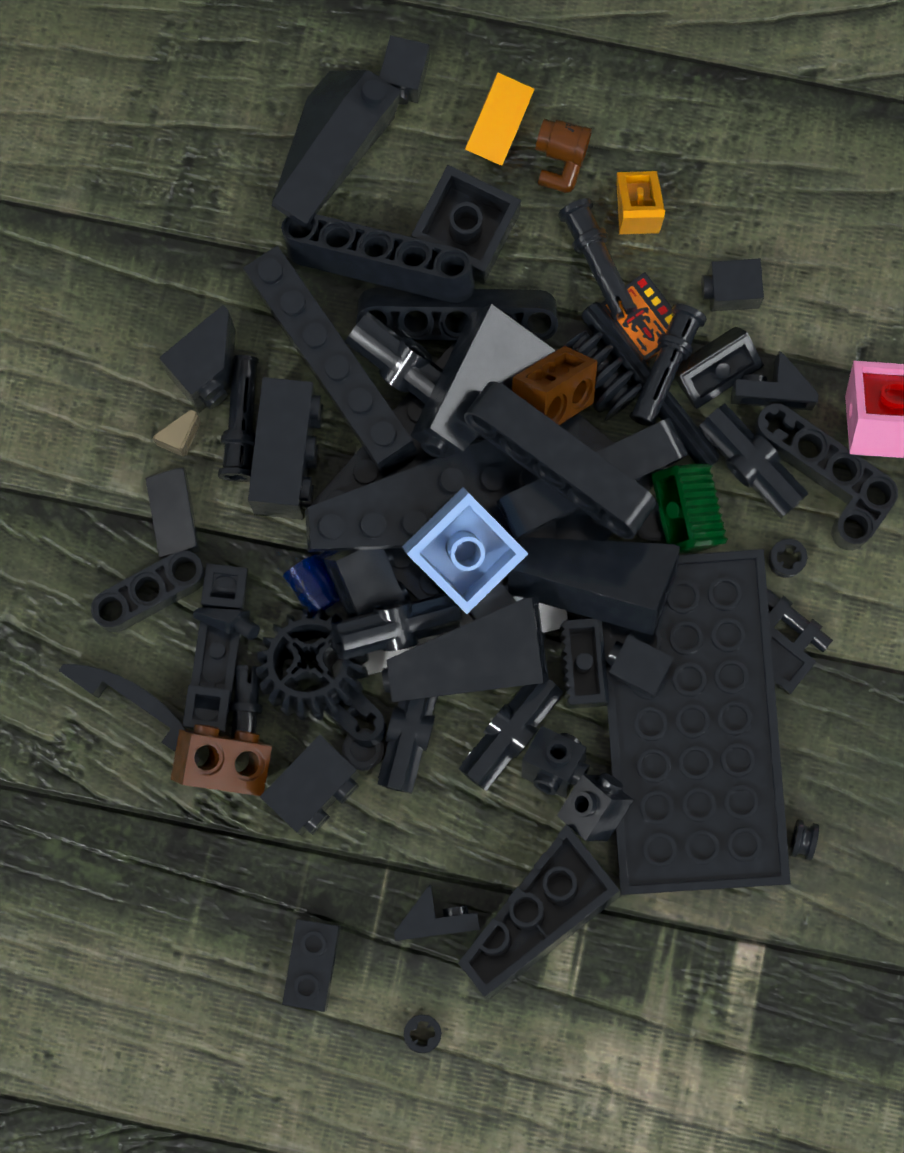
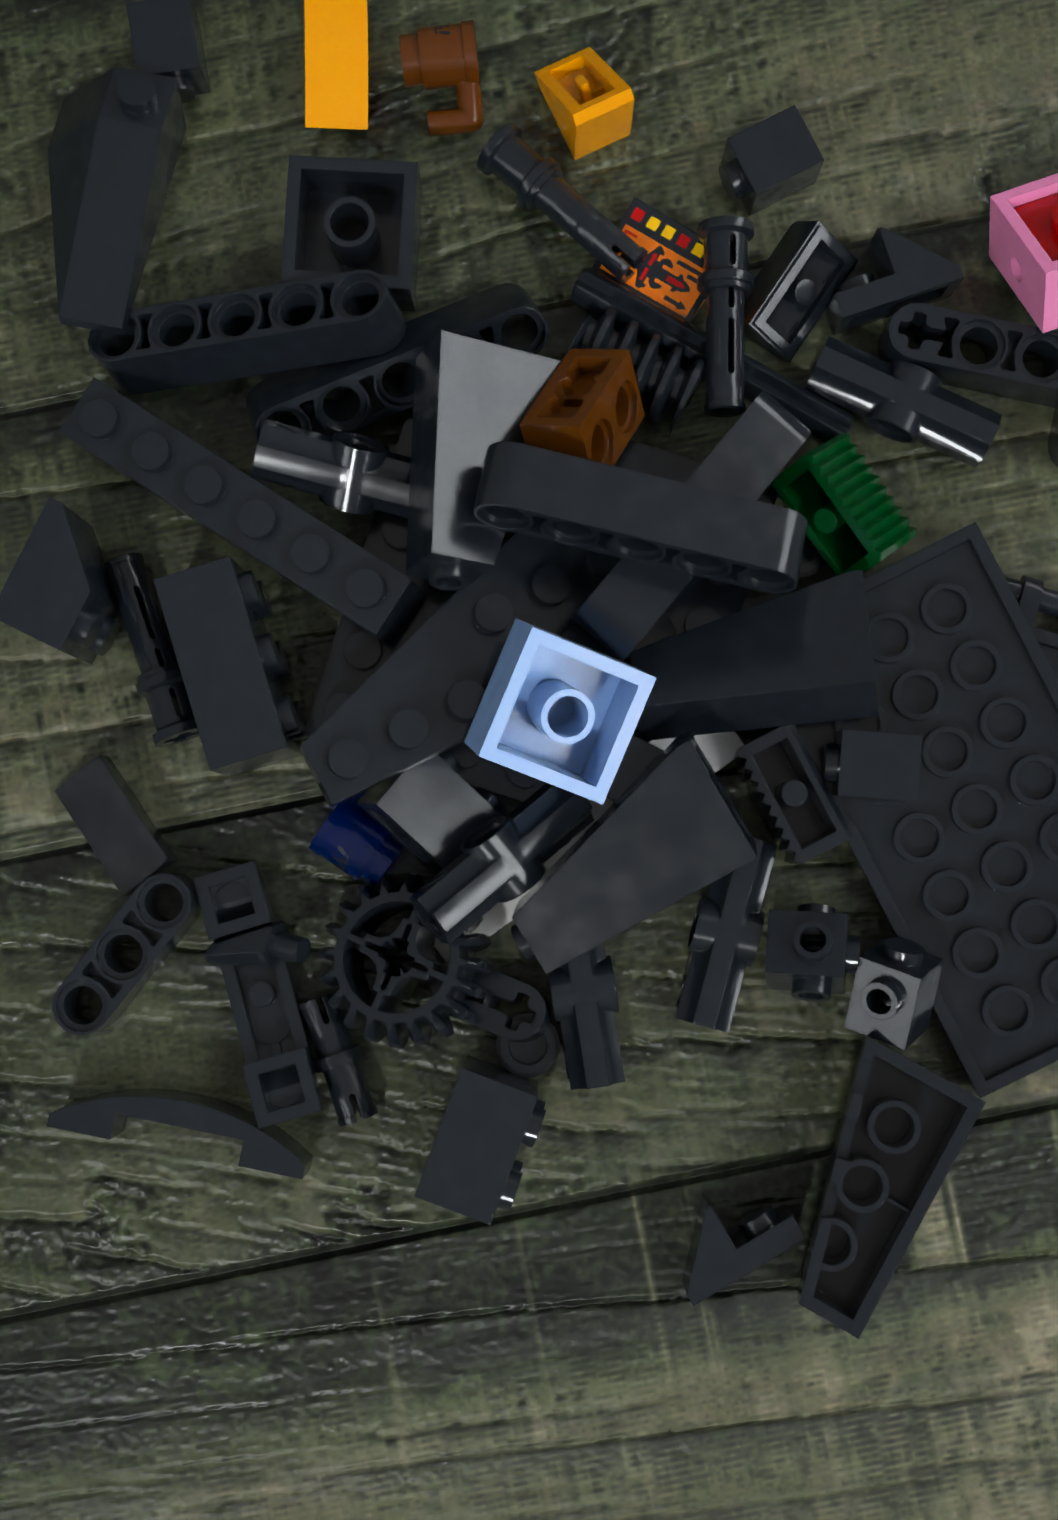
camera: 15 degrees left, 5 degrees up
dark tan slope [153,410,201,457] -> none
reddish brown brick [171,724,272,796] -> none
black brick [282,919,341,1012] -> none
black bush [403,1014,442,1054] -> none
black bush [768,538,808,578] -> none

